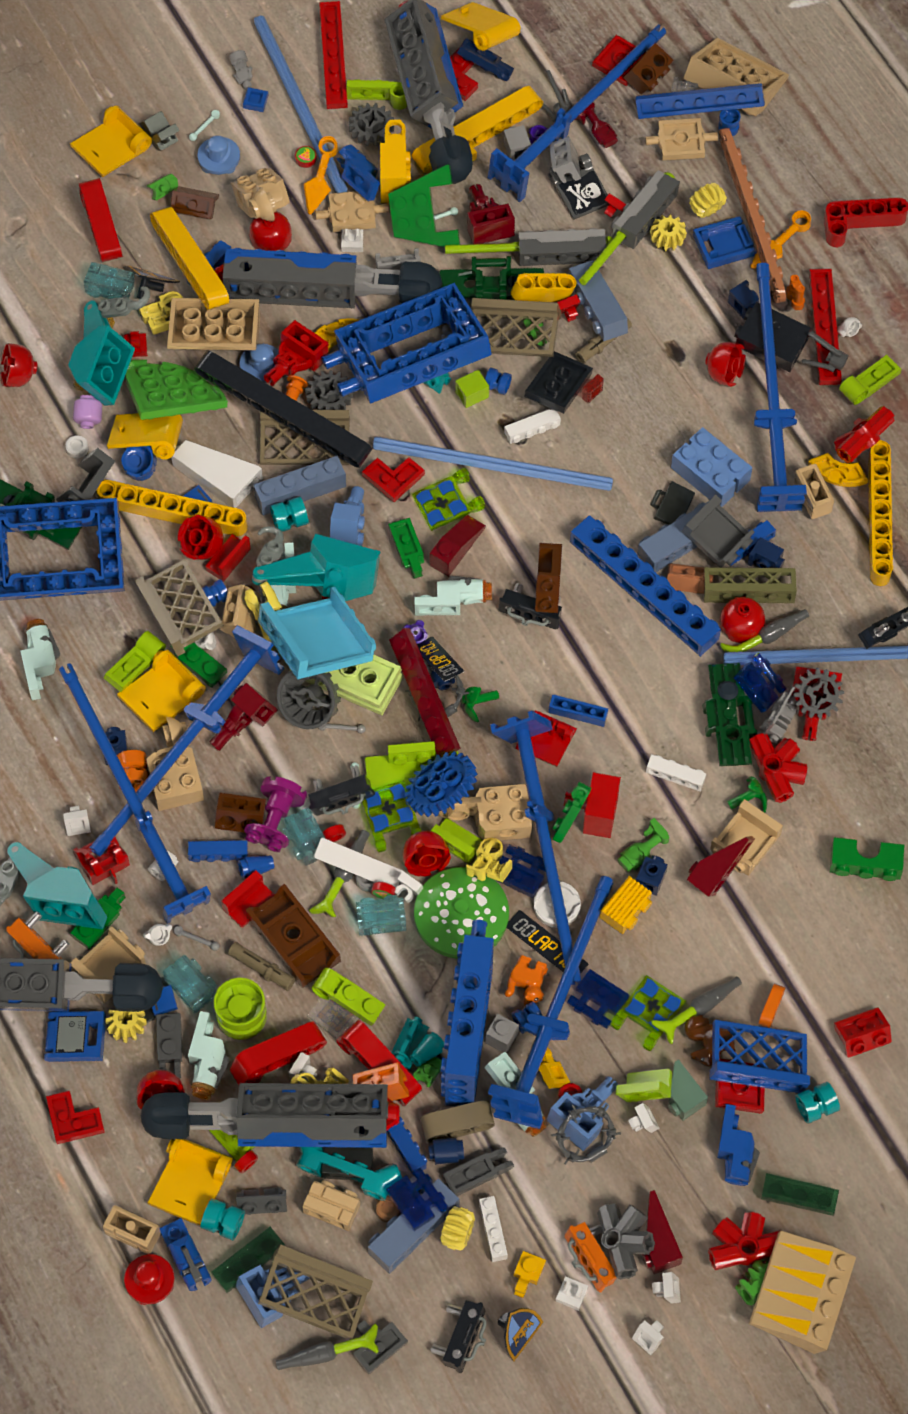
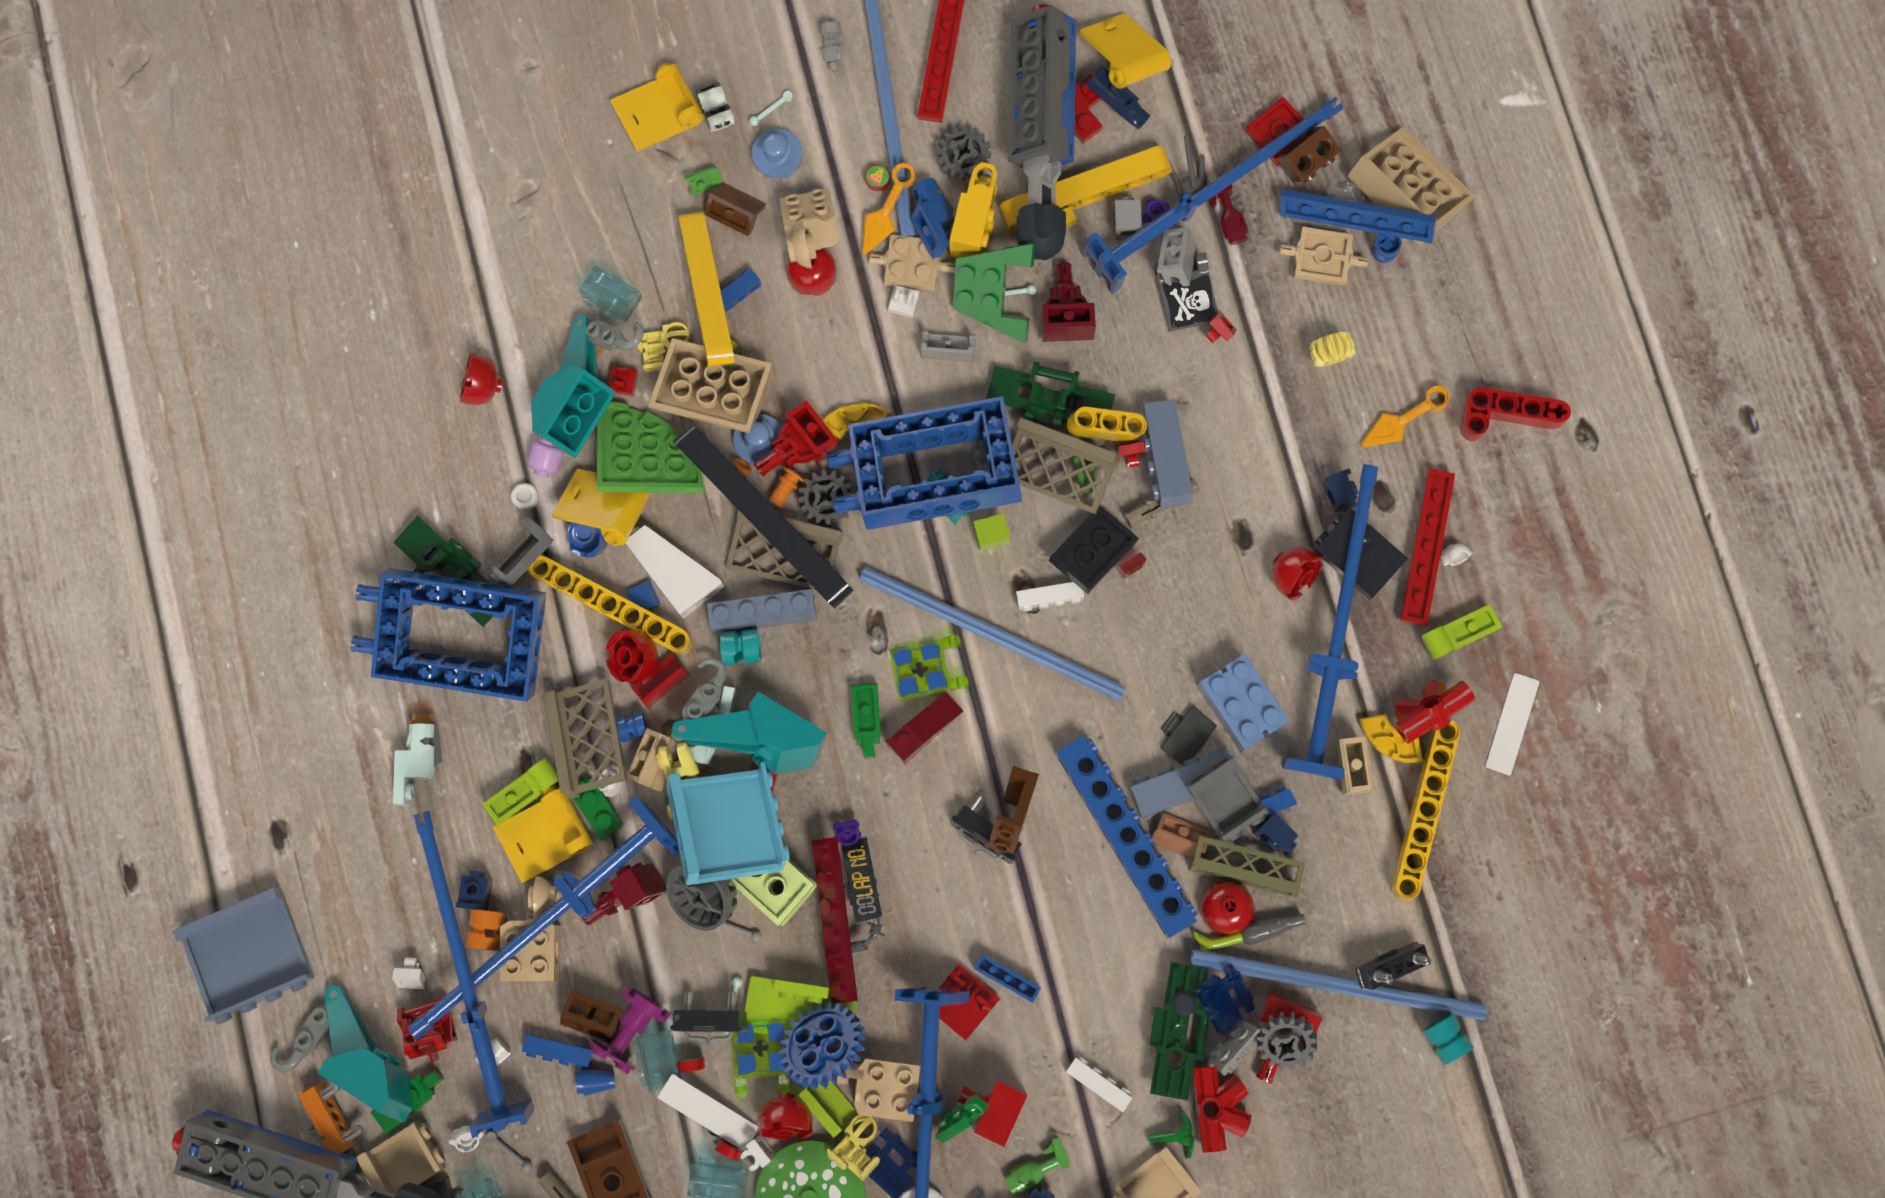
camera: 20 degrees right, 15 degrees up
red beam [79,178,123,262] -> none
black shield [127,266,180,299] -> none
piece [214,248,443,309] -> none
red panel [221,870,275,928] -> none
blue tile [243,87,269,112] -> none
piece [309,830,370,917] -> none
medium blue brick [330,486,365,546] -> none
lime plate [347,79,407,110] -> none
red plate [362,457,425,502] -> none
light aqua plate [415,576,492,616] -> none
piece [445,228,613,266] -> none
green plant [460,687,499,723] -> none
blue wheel [485,367,512,395] -> none
piece [579,170,680,285] -> none
light yellow gear [650,214,687,252] -> none
blue container [693,217,757,269] -> none
nougat plate [719,128,786,303] -> none
orange piece [786,275,805,310] -> none
dark grey plant [802,331,849,372] -> none

